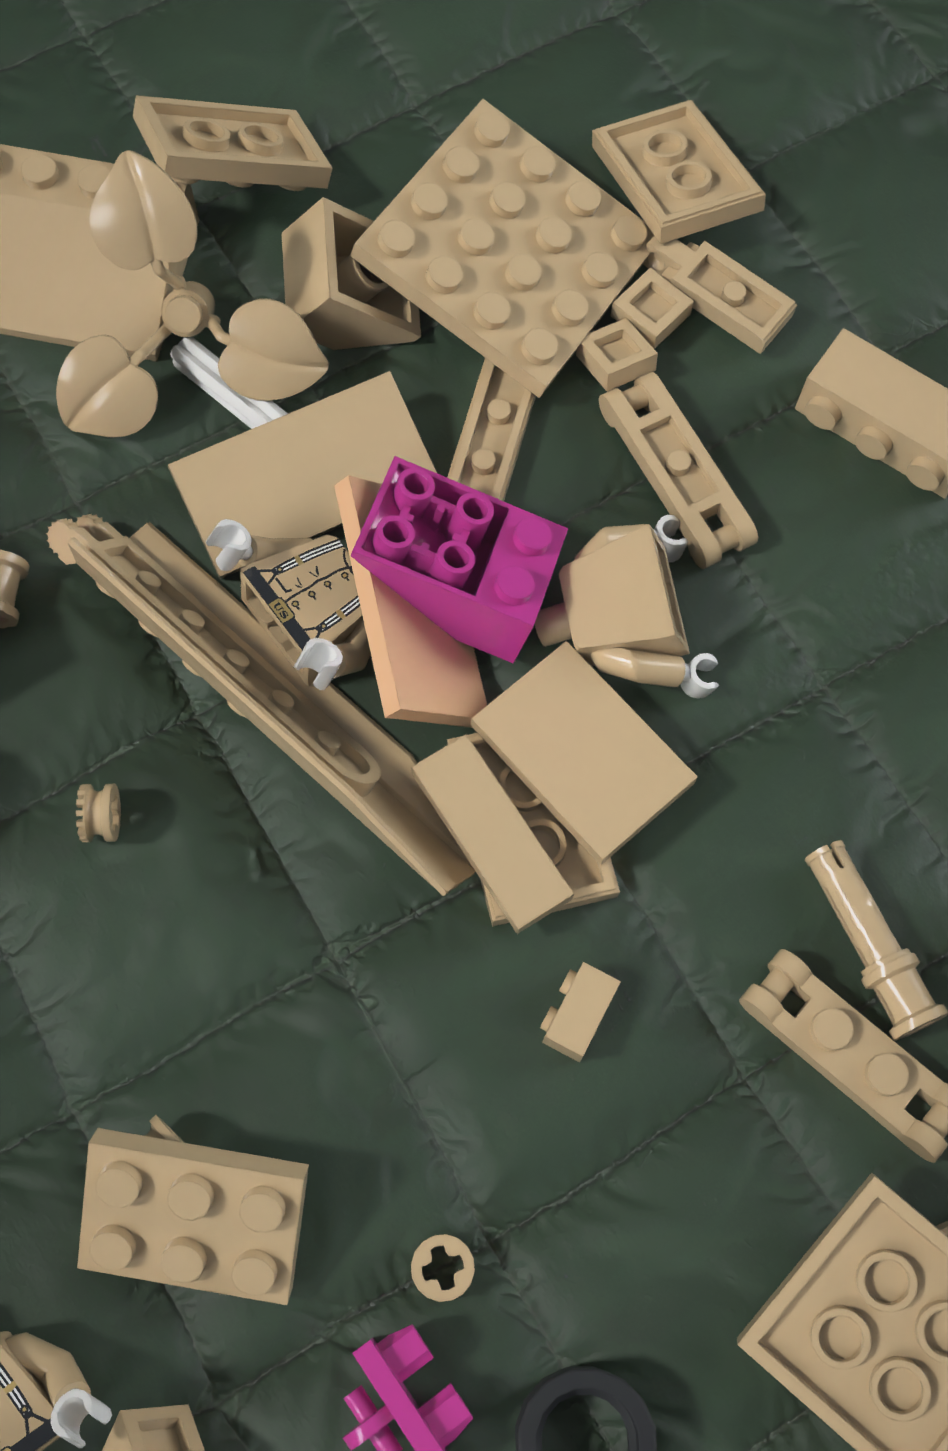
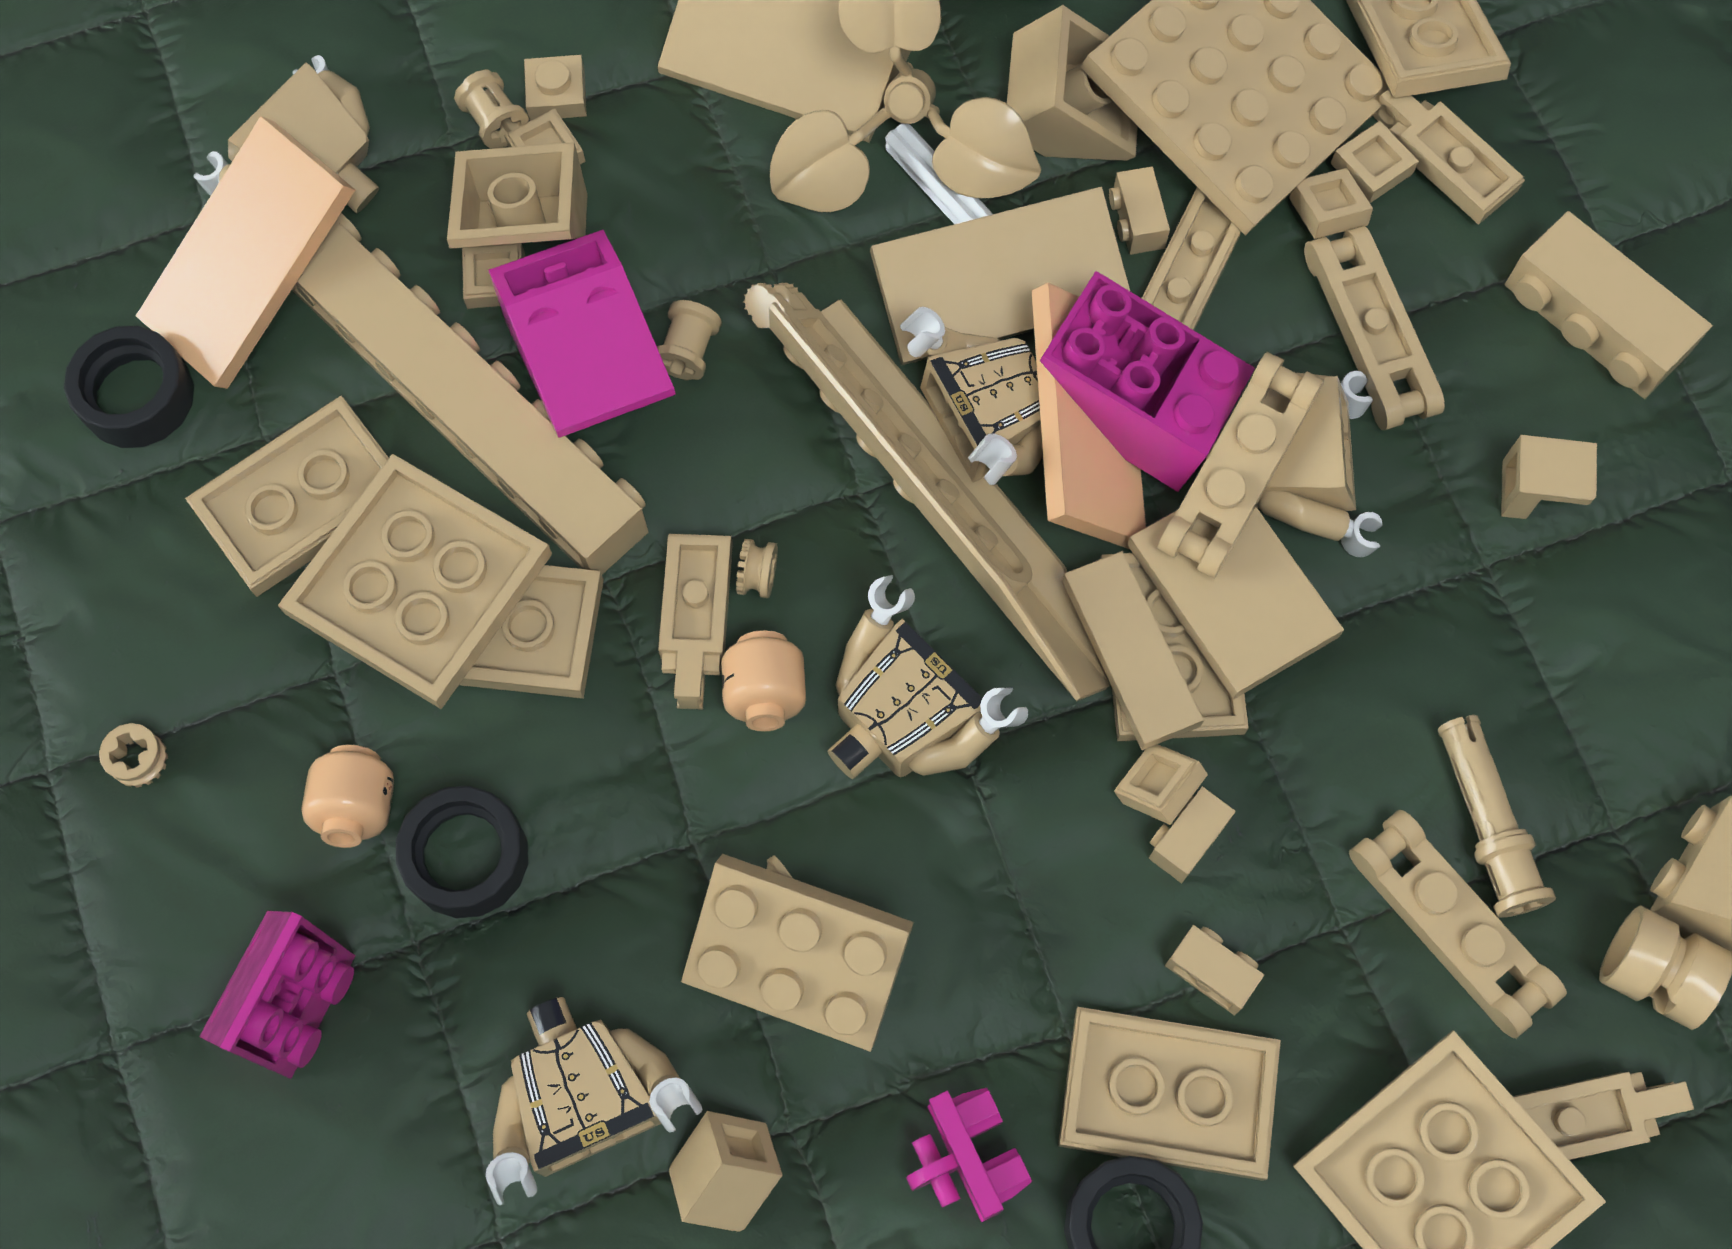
camera: 15 degrees right, 0 degrees up
tan bush [411,1234,475,1302] -> none
none -> tan hinge [658,534,733,710]
none -> light nougat head [721,630,806,732]
none -> tan torso [827,575,1028,779]
none -> tan tile [1058,1007,1281,1181]
none -> tan piece [1109,166,1170,255]
none -> tan tile [1114,744,1208,825]
none -> tan plate [1157,352,1324,579]
none -> tan piece [1165,925,1264,1016]
none -> tan panel [1501,435,1597,519]

